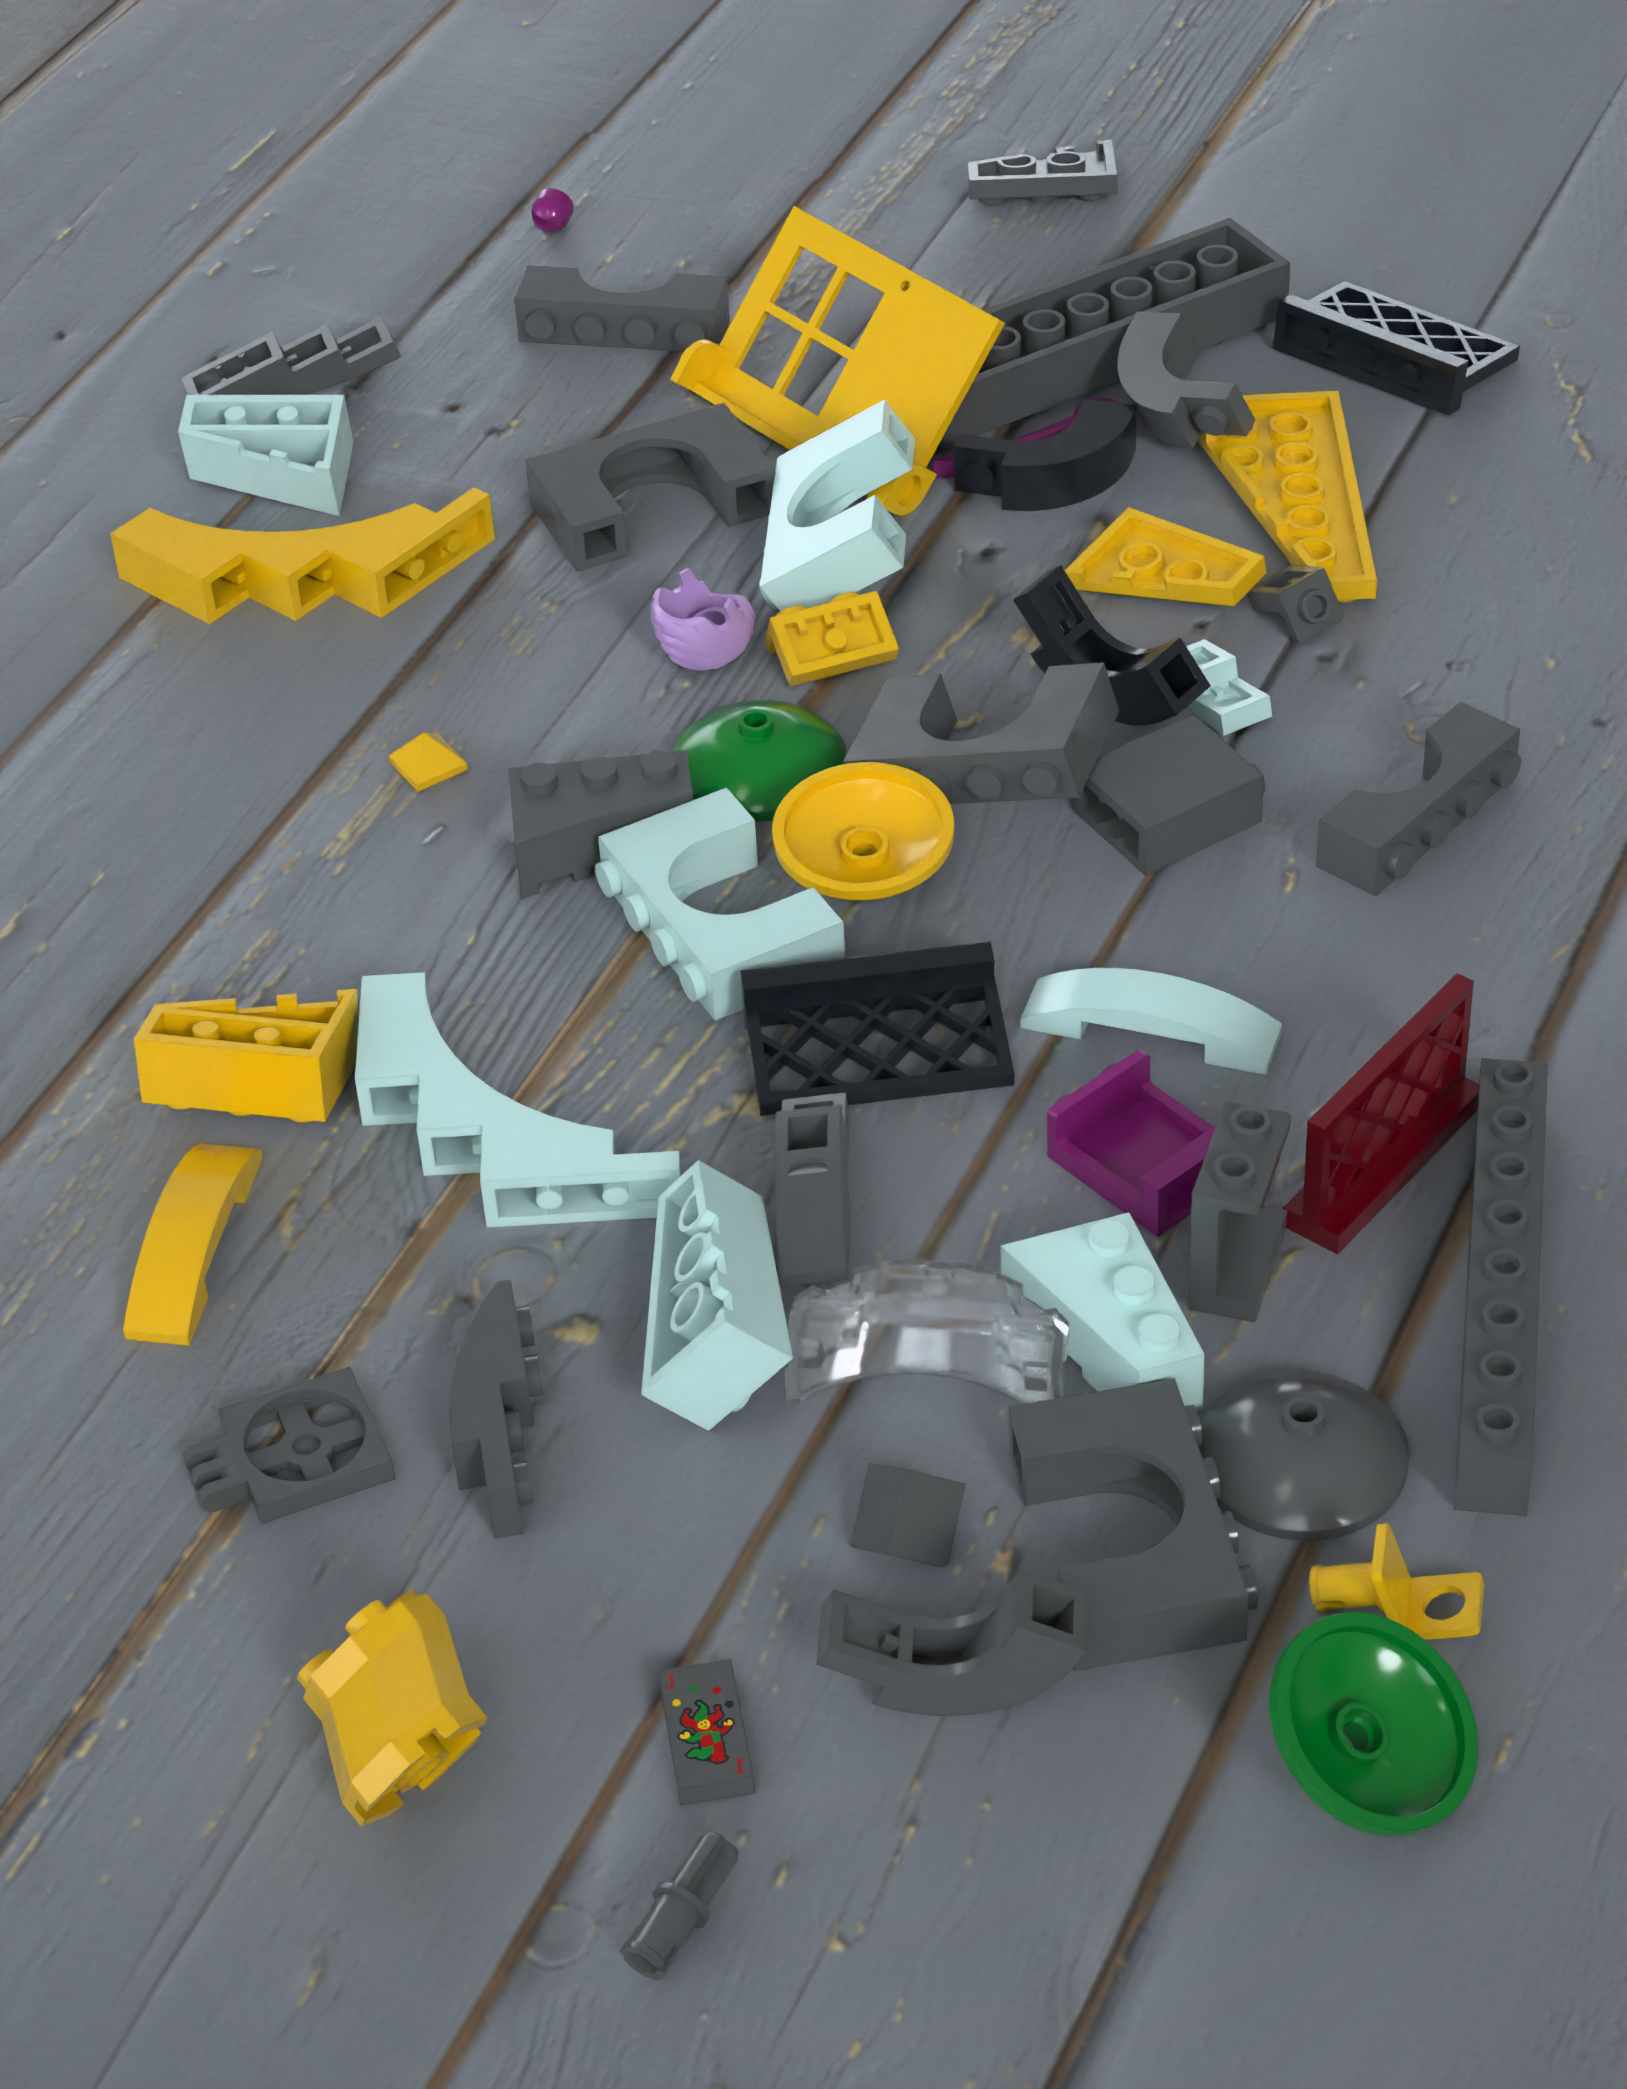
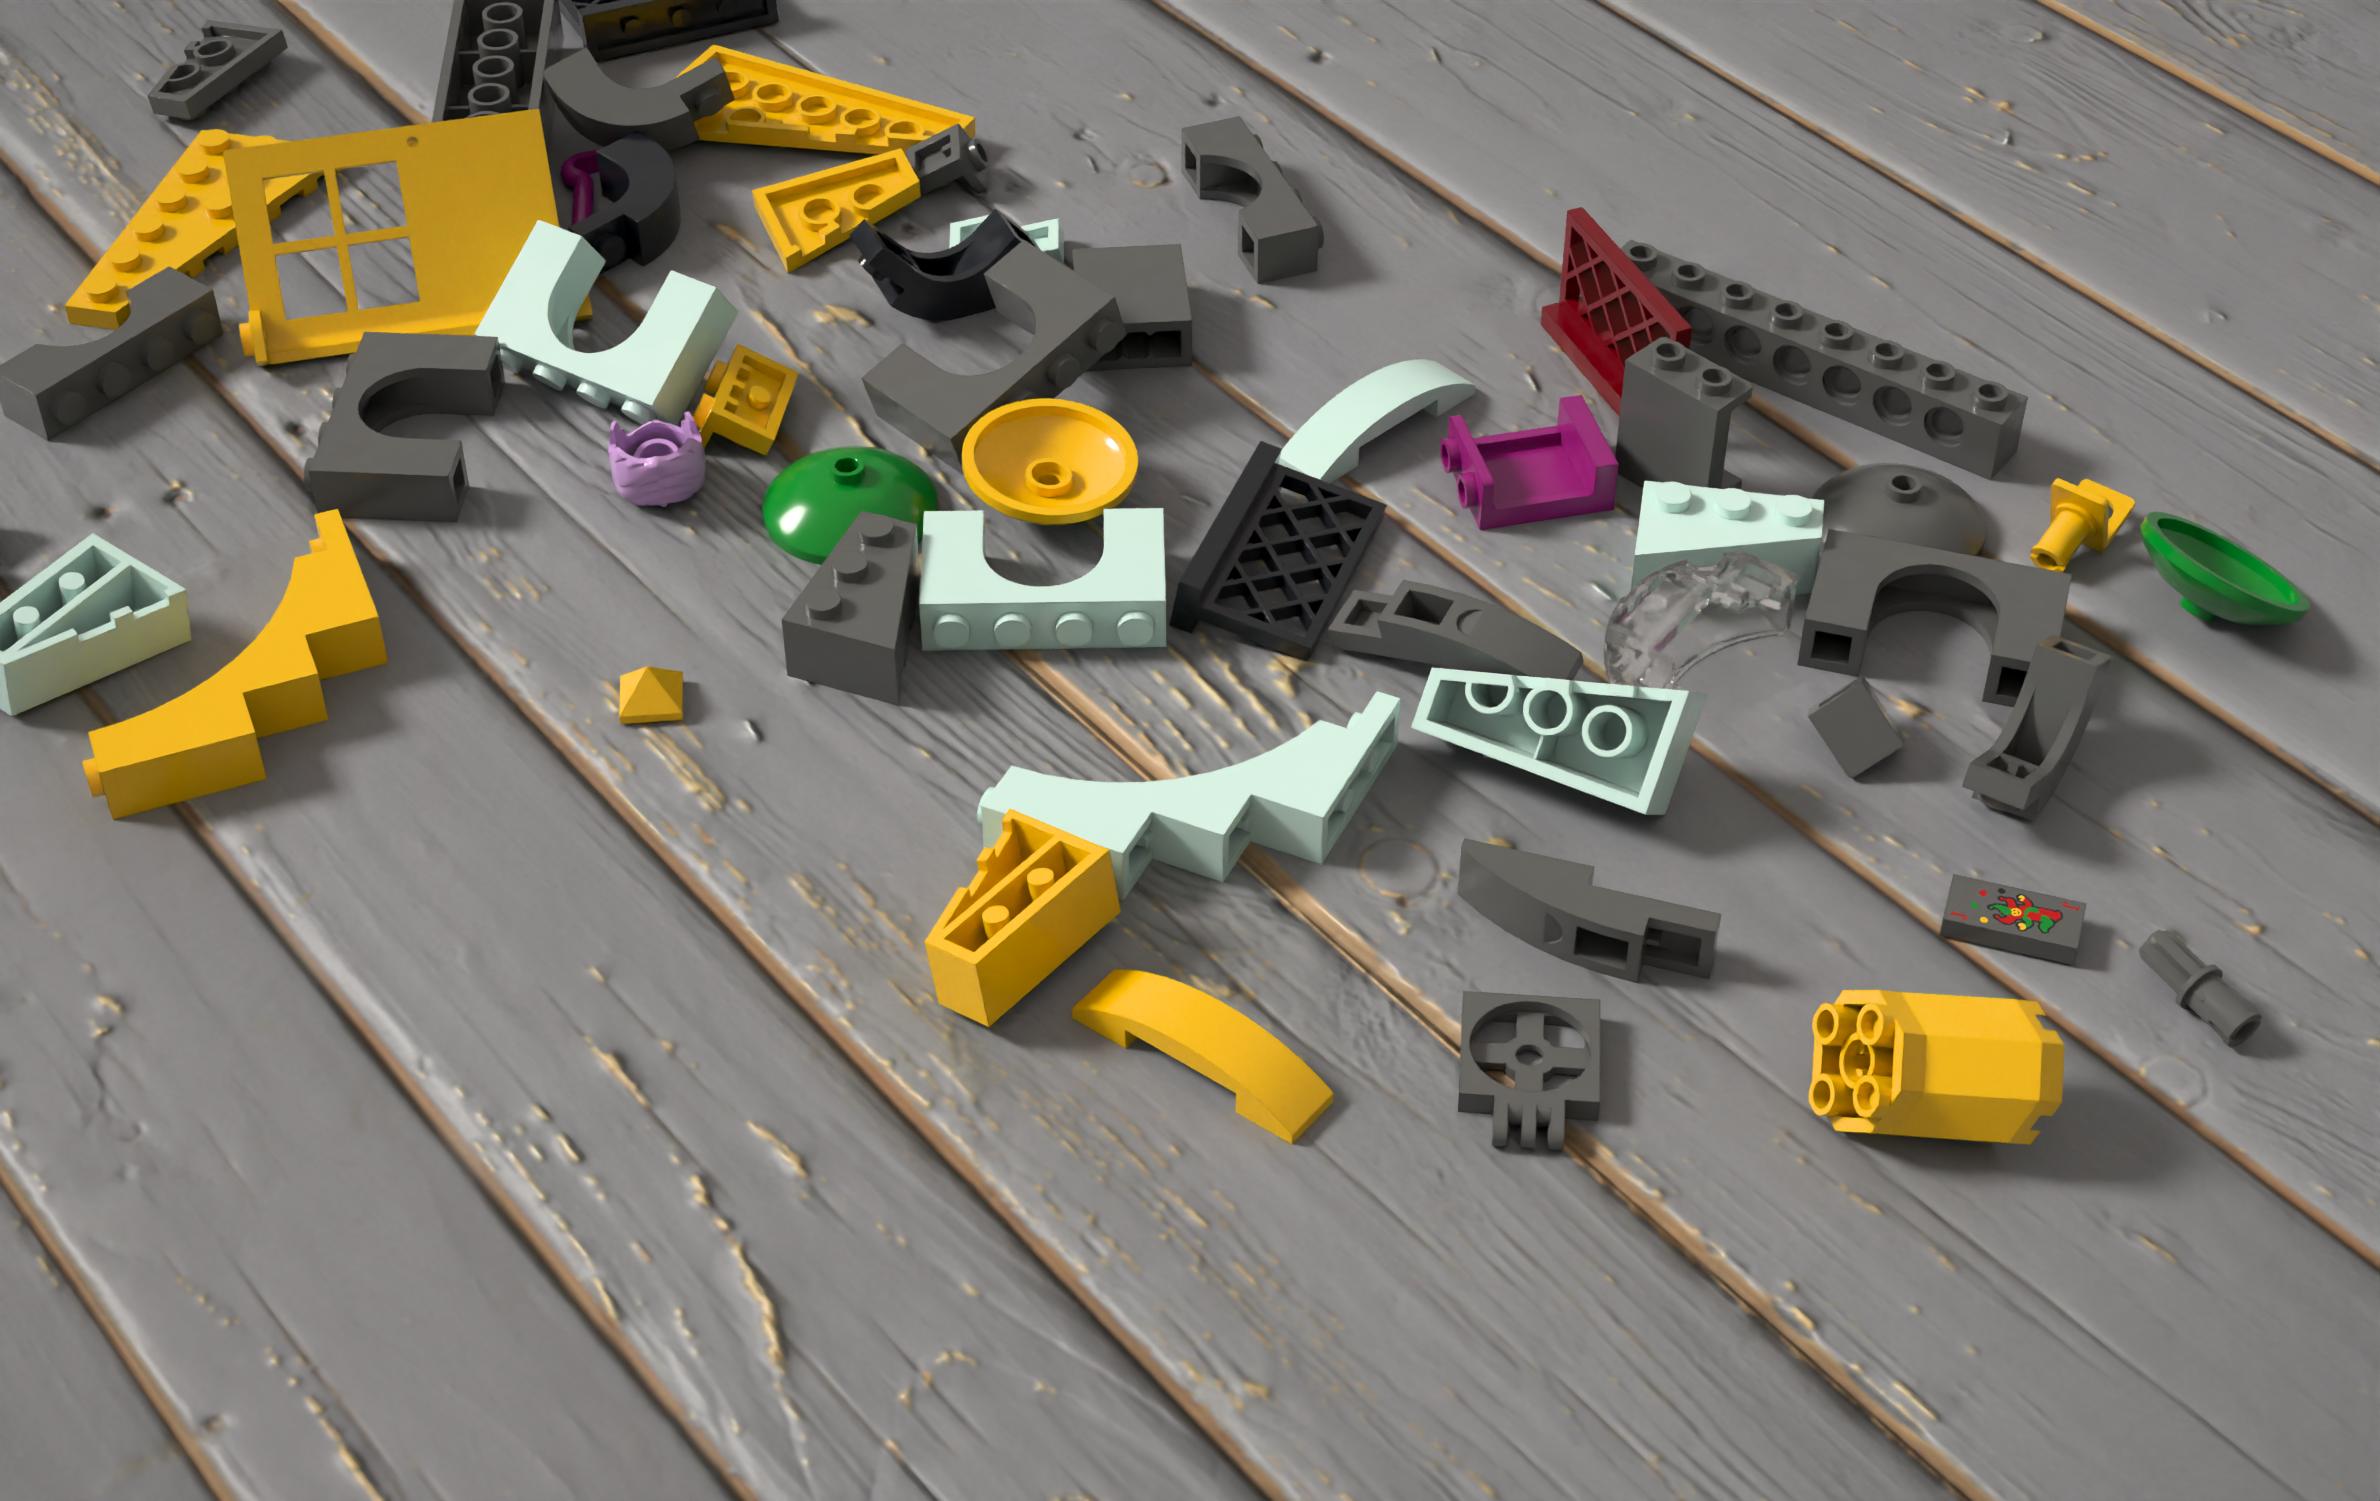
camera: 65 degrees left, 0 degrees up
none -> yellow wing [64,129,344,330]

